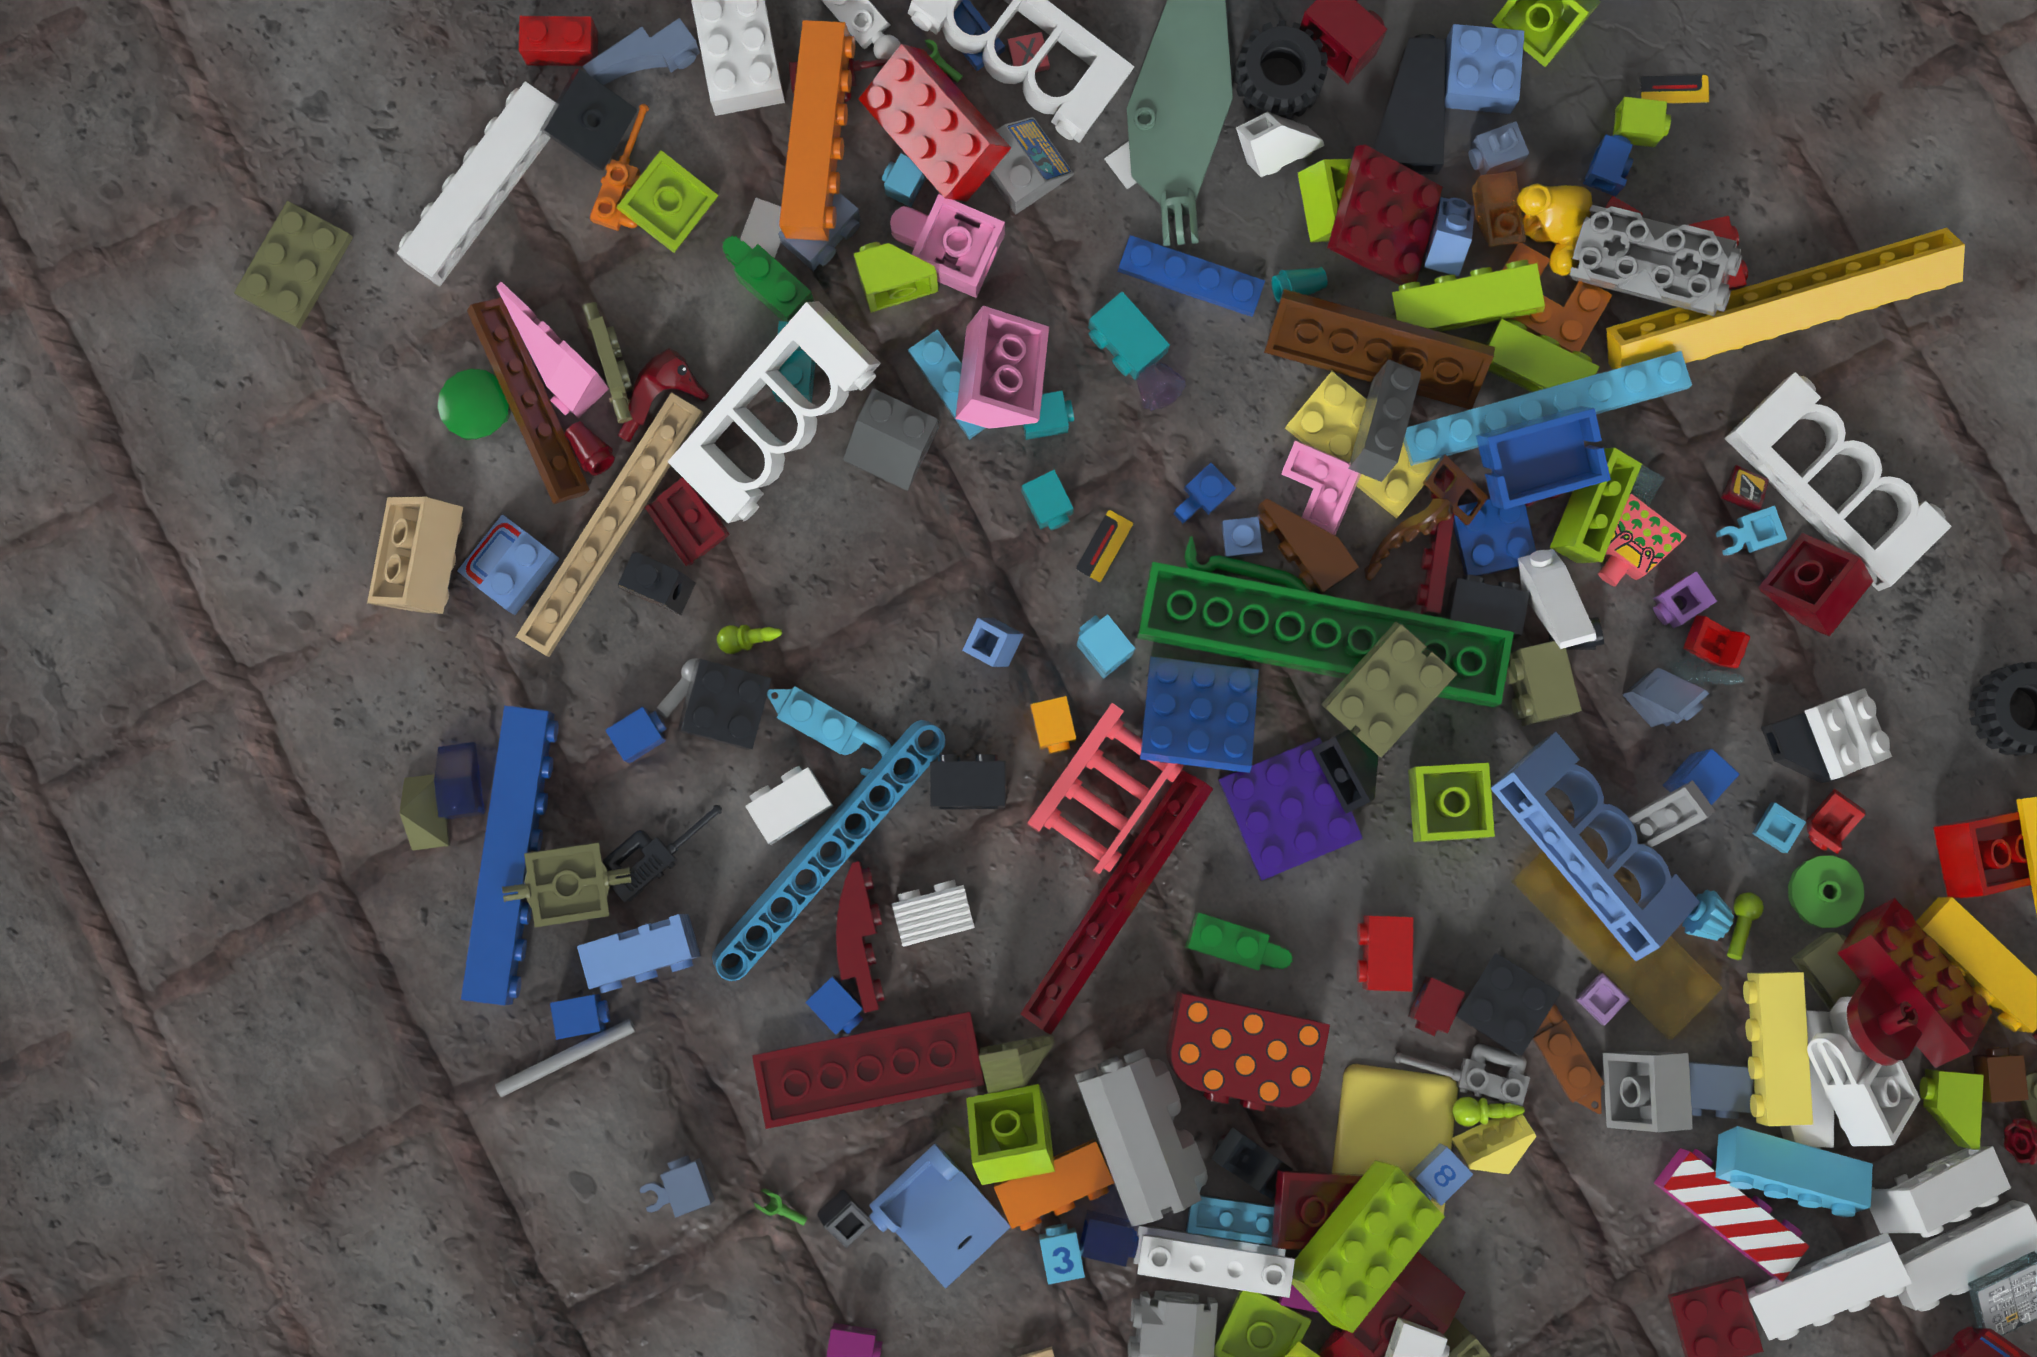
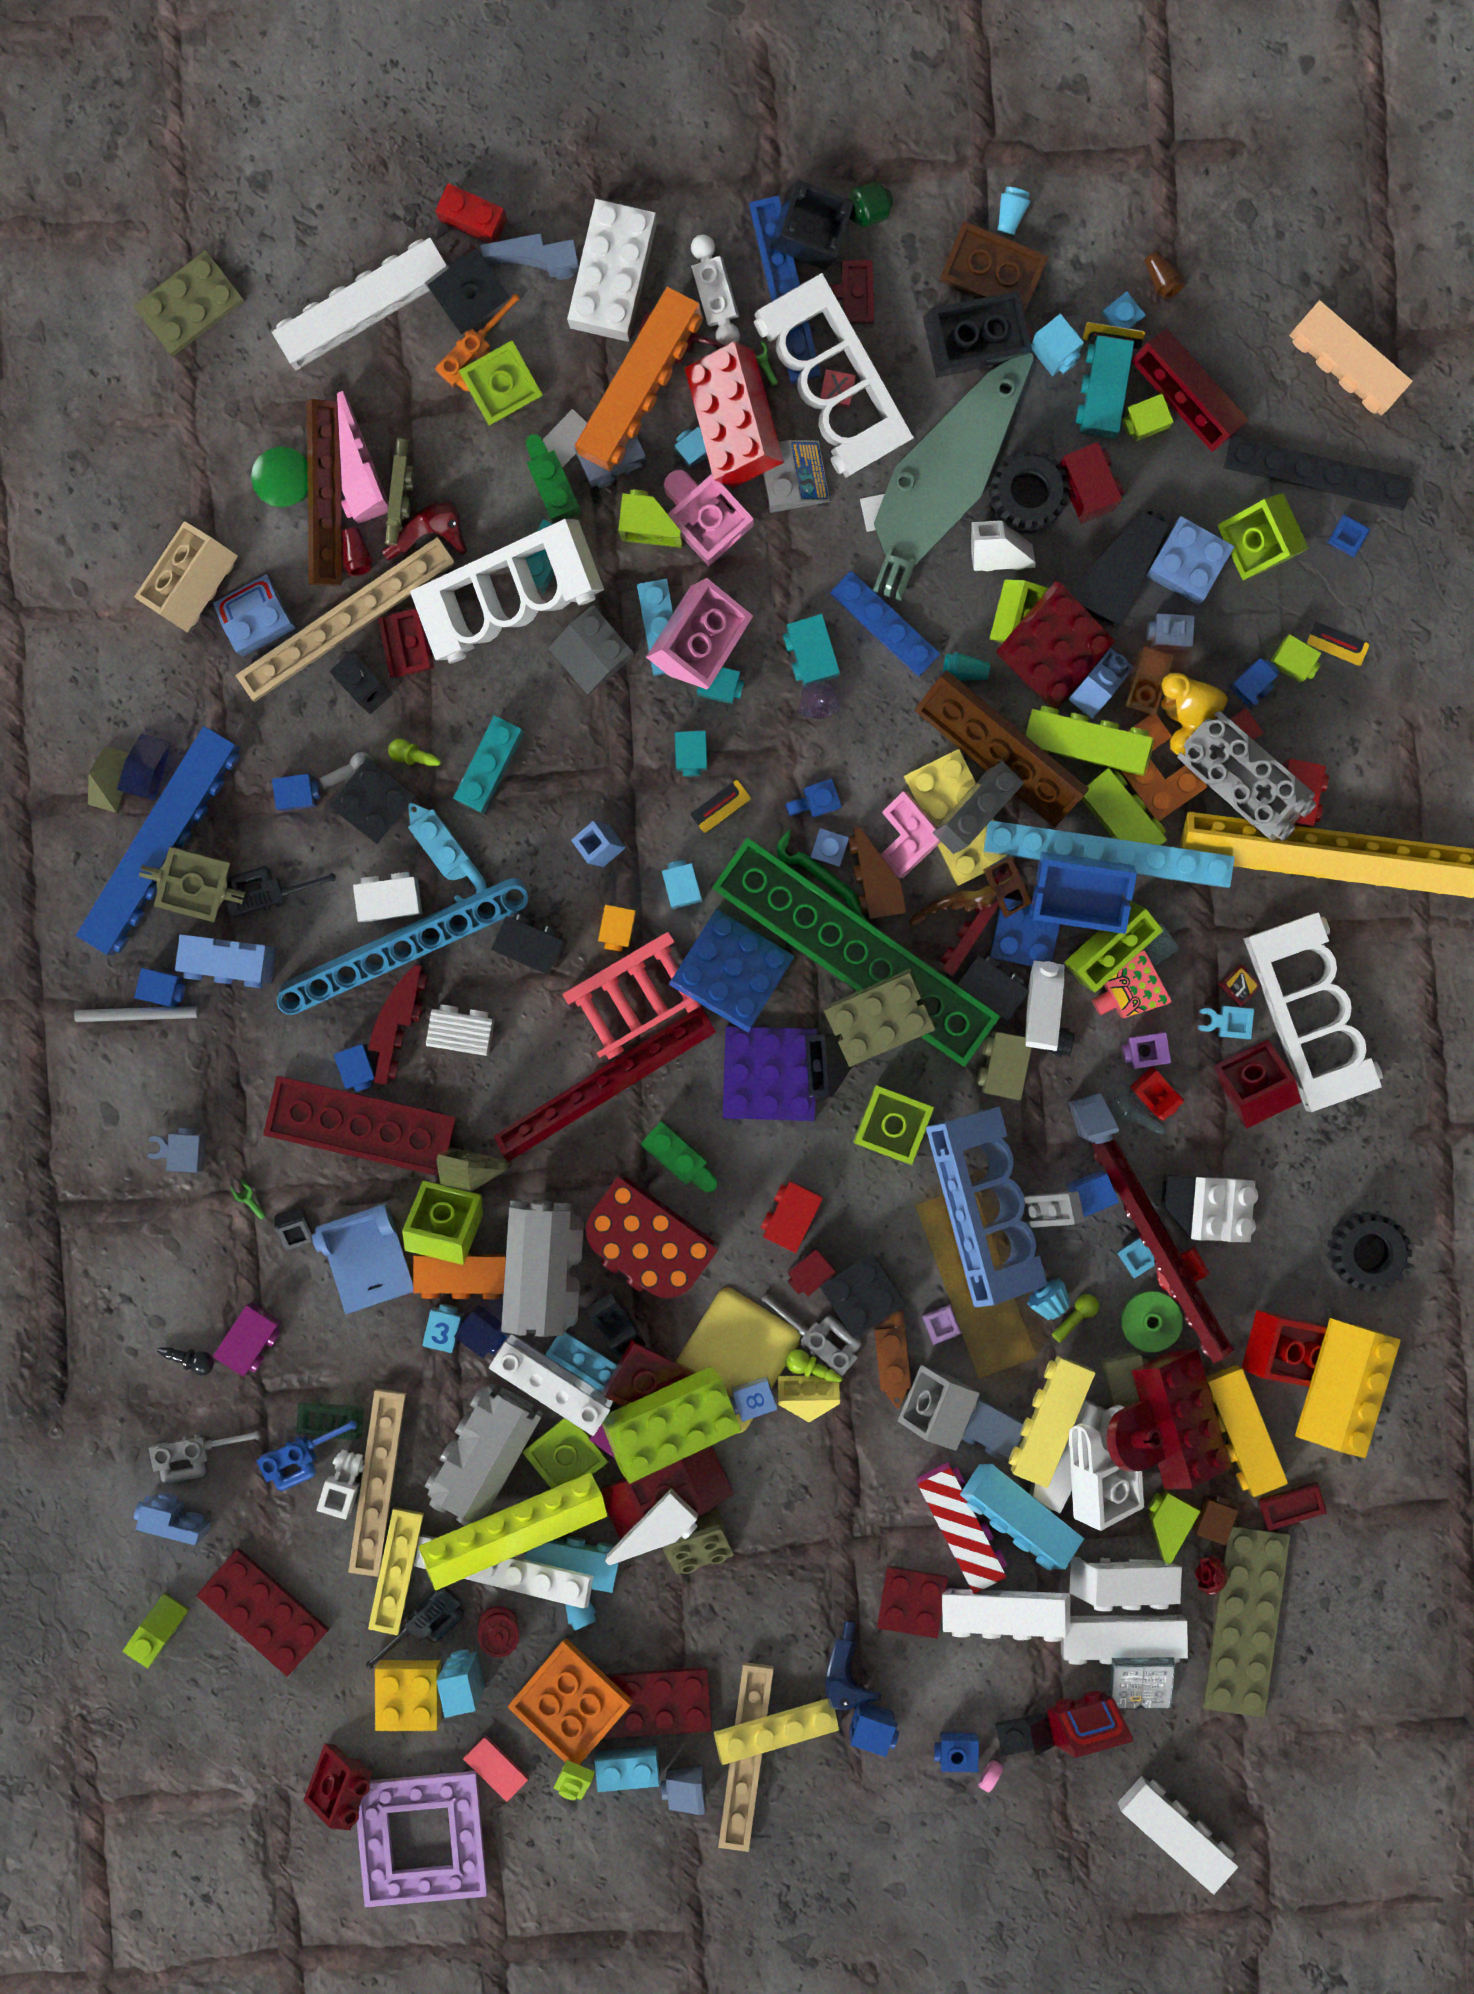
camera: 25 degrees right, 5 degrees up
none -> teal brick [453,715,525,815]
none -> dark red plate [1091,1134,1234,1363]

